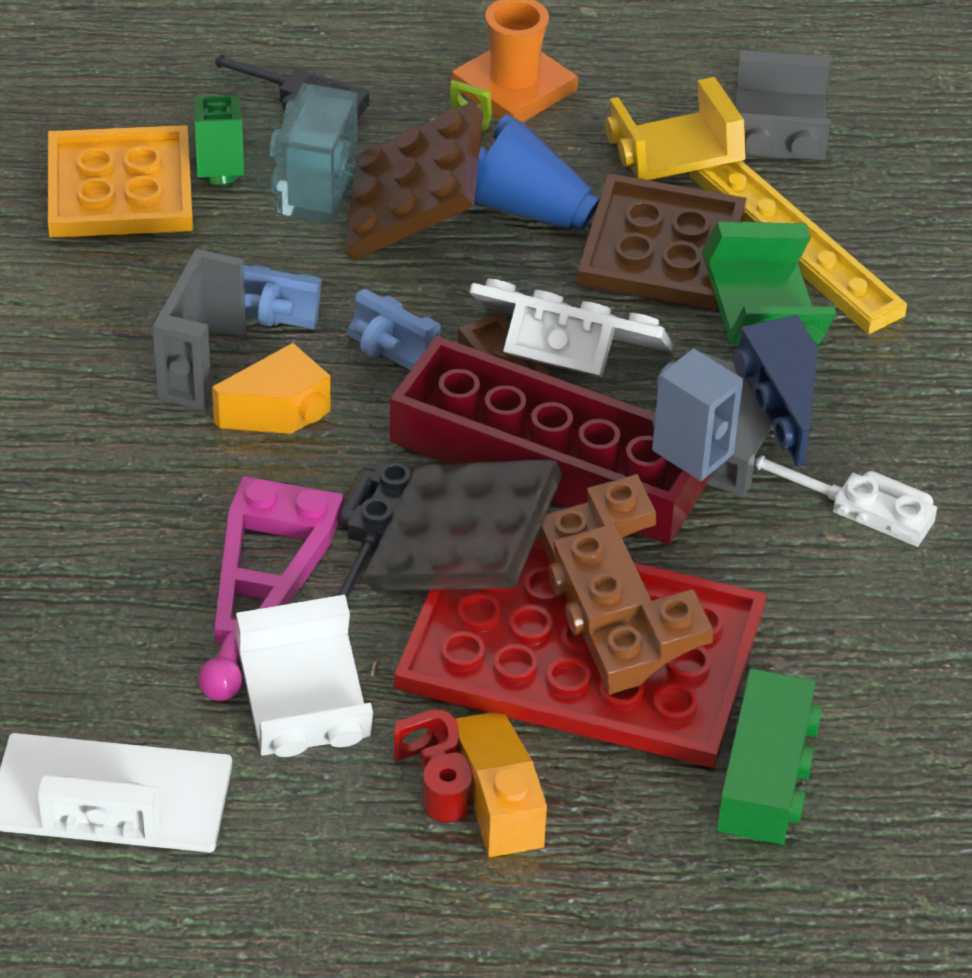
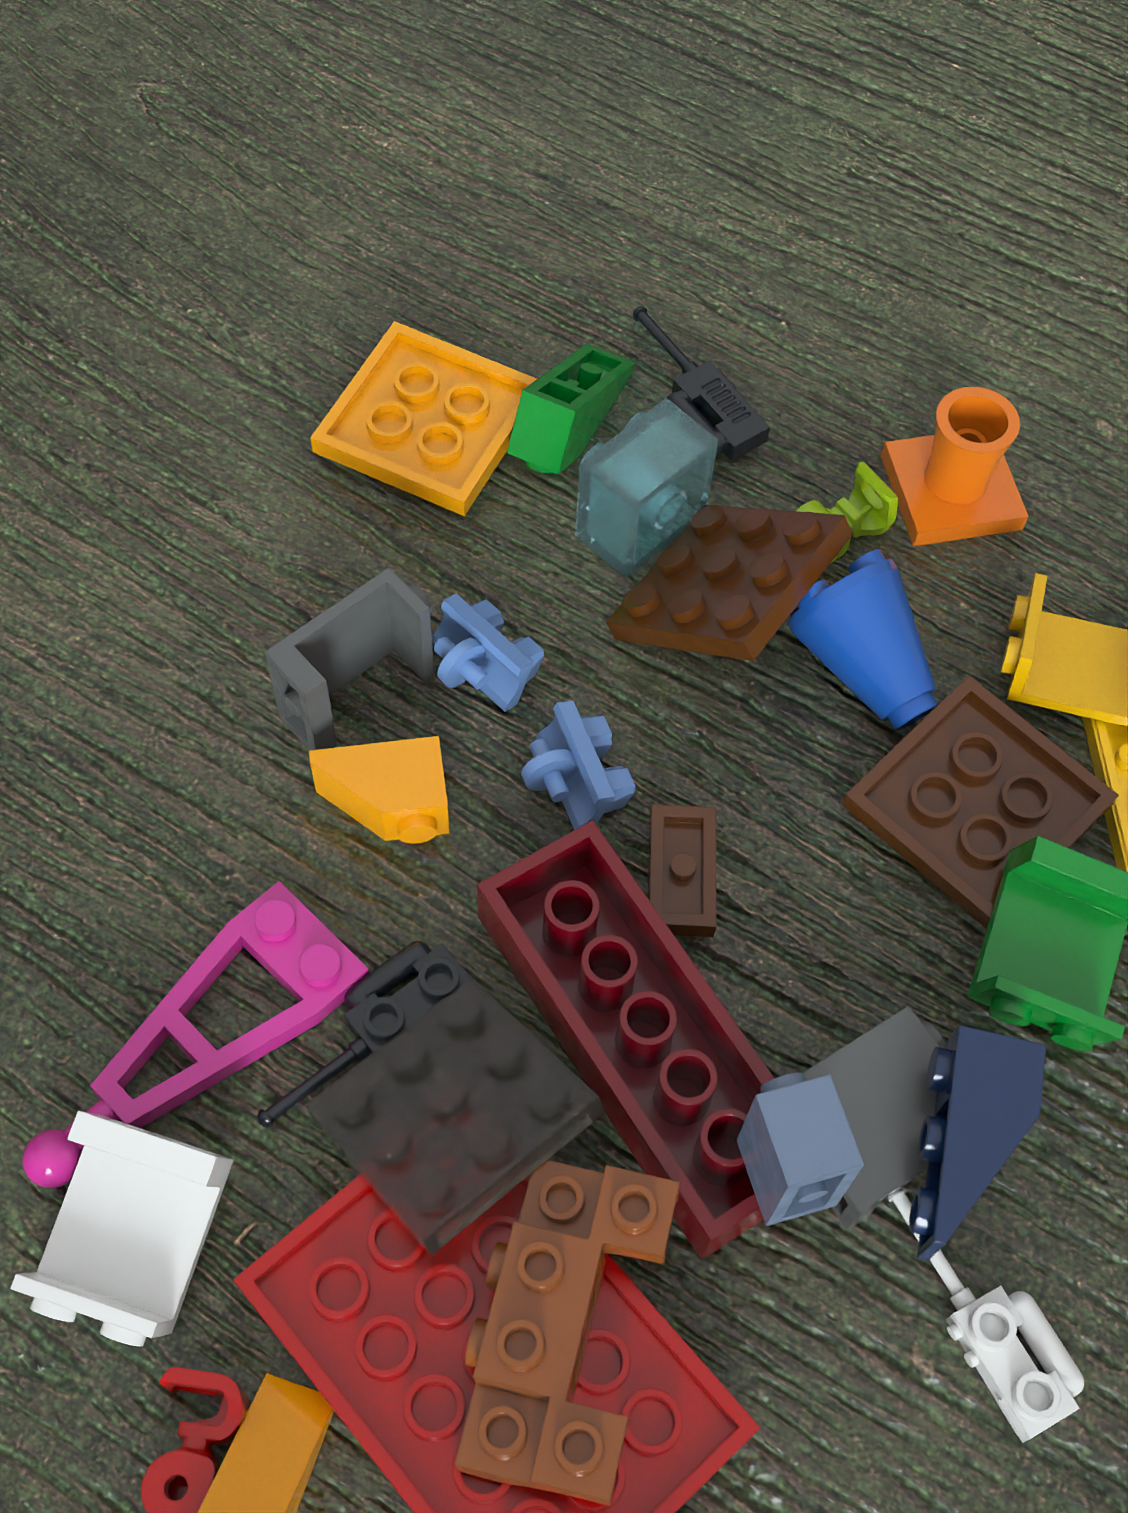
camera: 30 degrees right, 15 degrees up
white bracket [469,278,674,378] -> none

